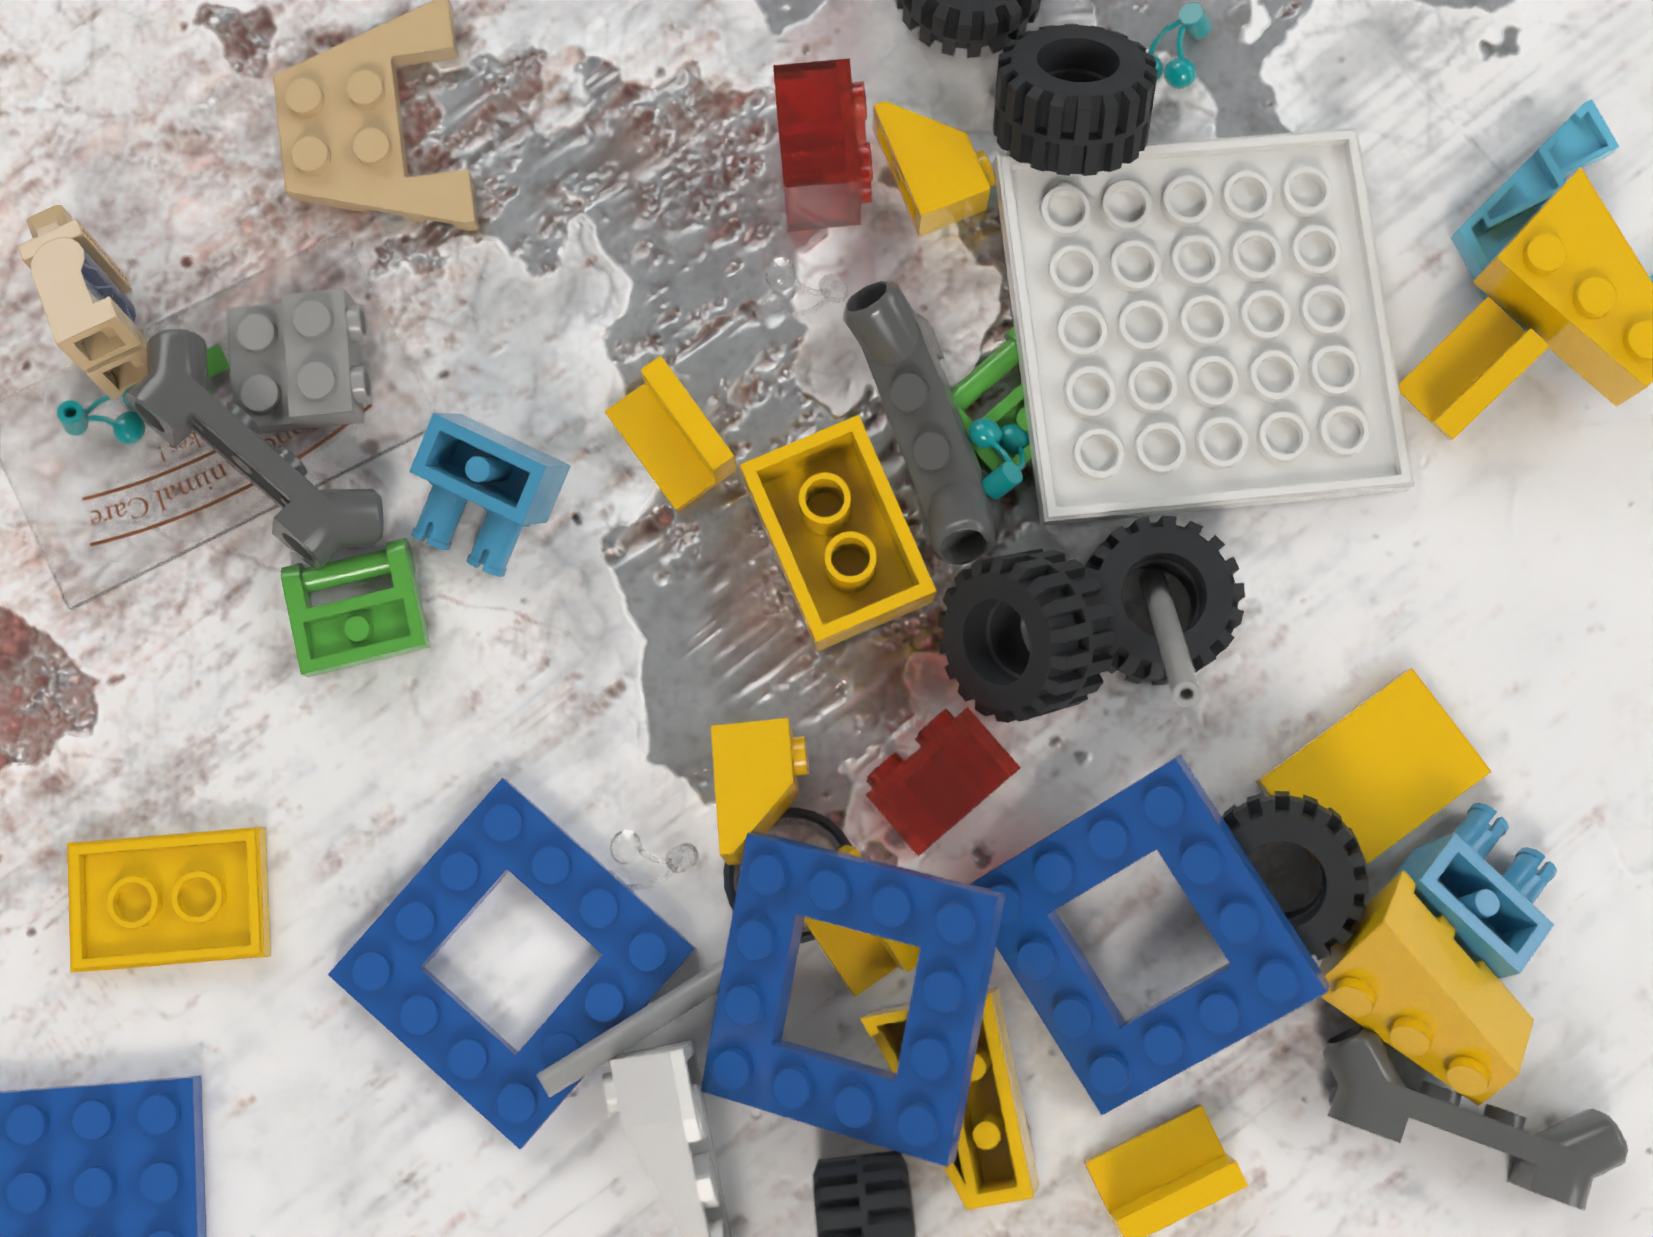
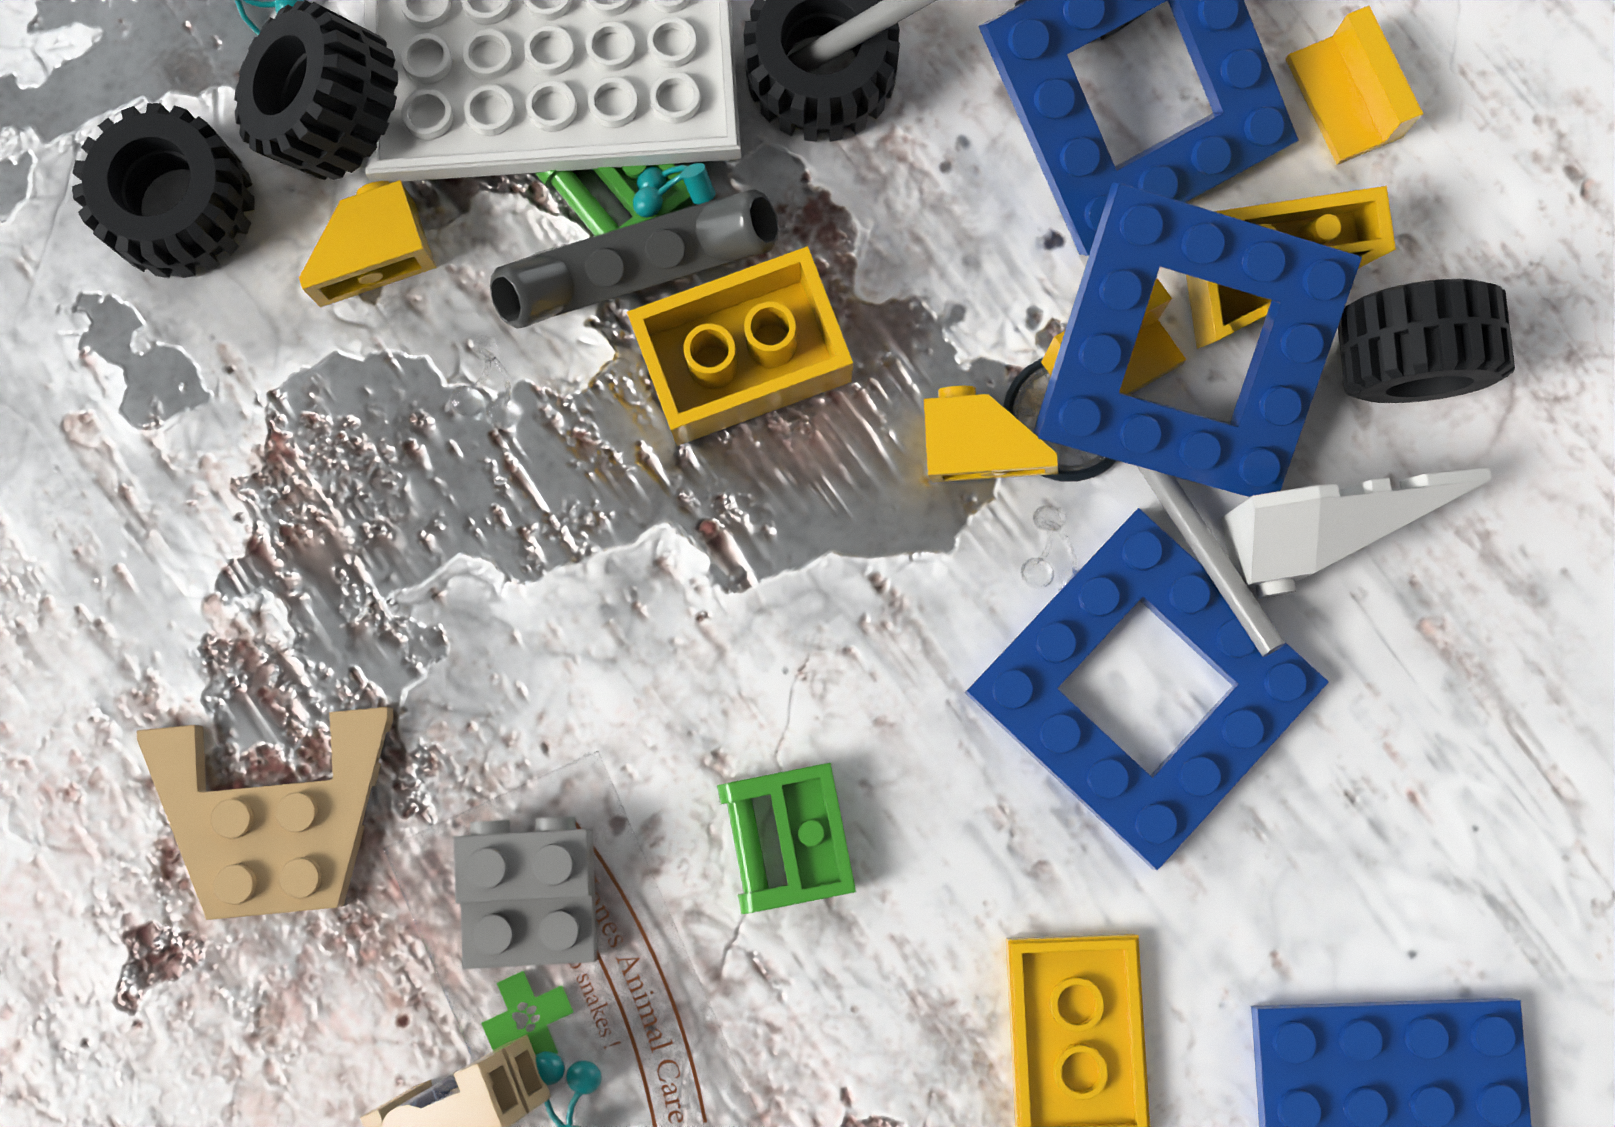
camera: 90 degrees left, 0 degrees up
dark grey plate [125,329,383,569] -> none
dark azure brick [409,413,571,577] -> none
yellow panel [604,355,738,512] -> none
clear red brick [773,58,873,231] -> none
clear red brick [864,706,1021,859] -> none
black tyre [937,549,1115,723] -> none

